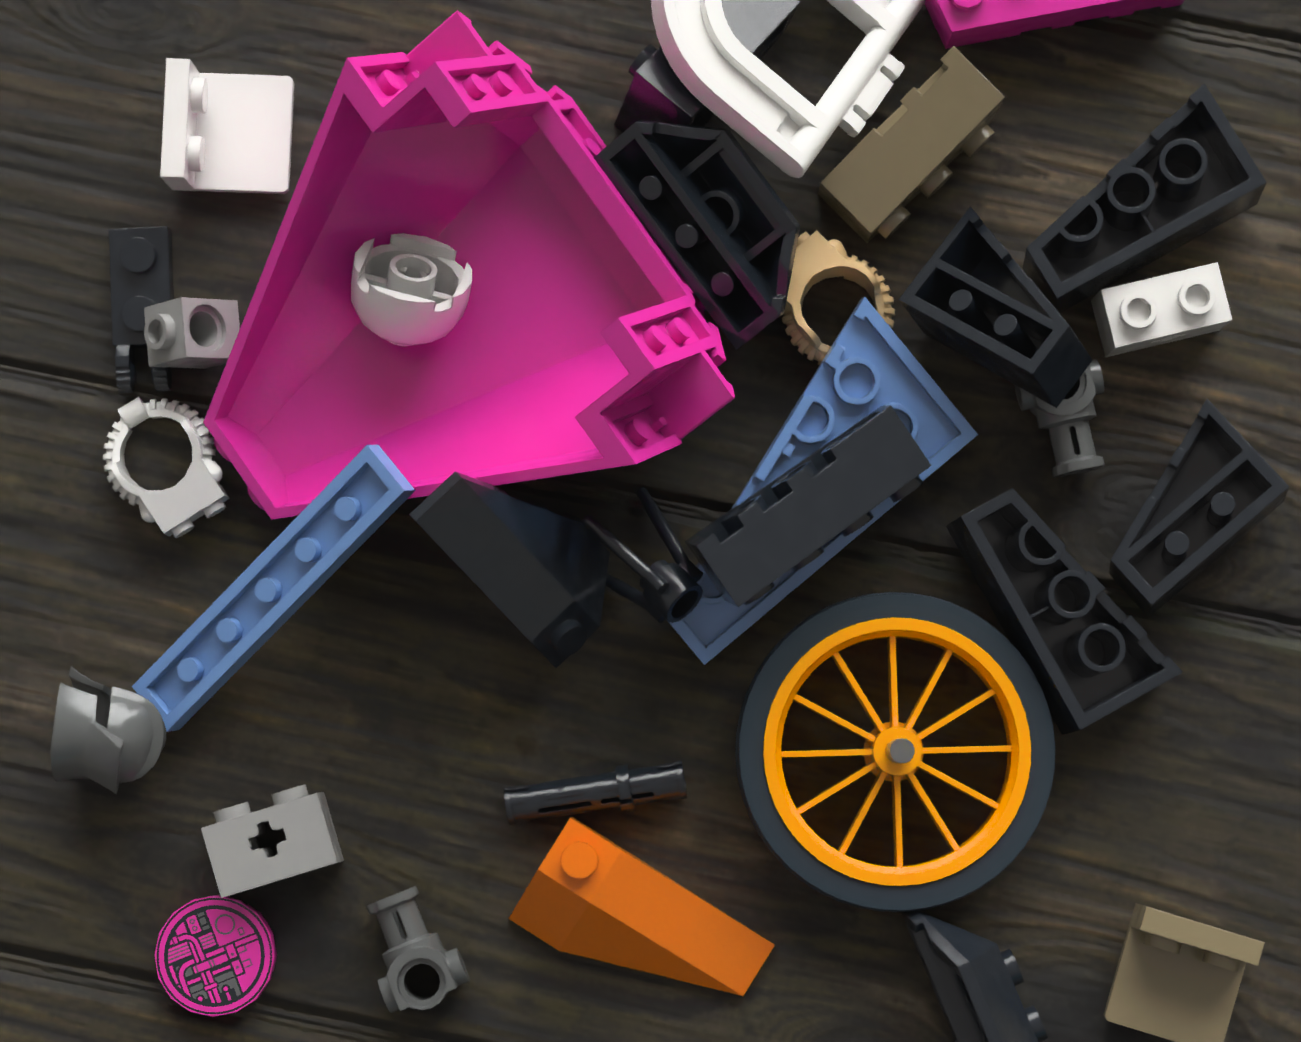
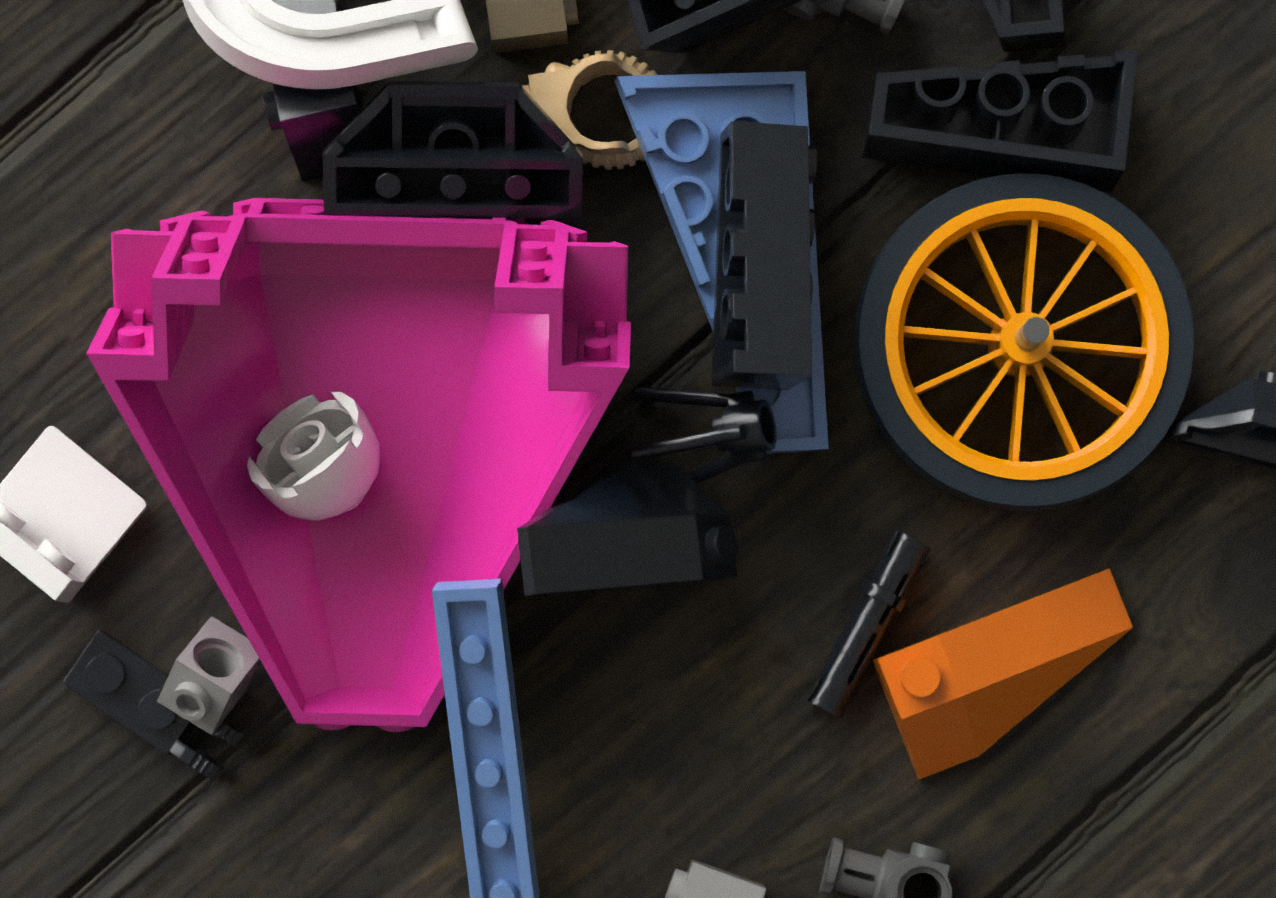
camera: 60 degrees left, 0 degrees up
white piece [103,396,230,538] -> none

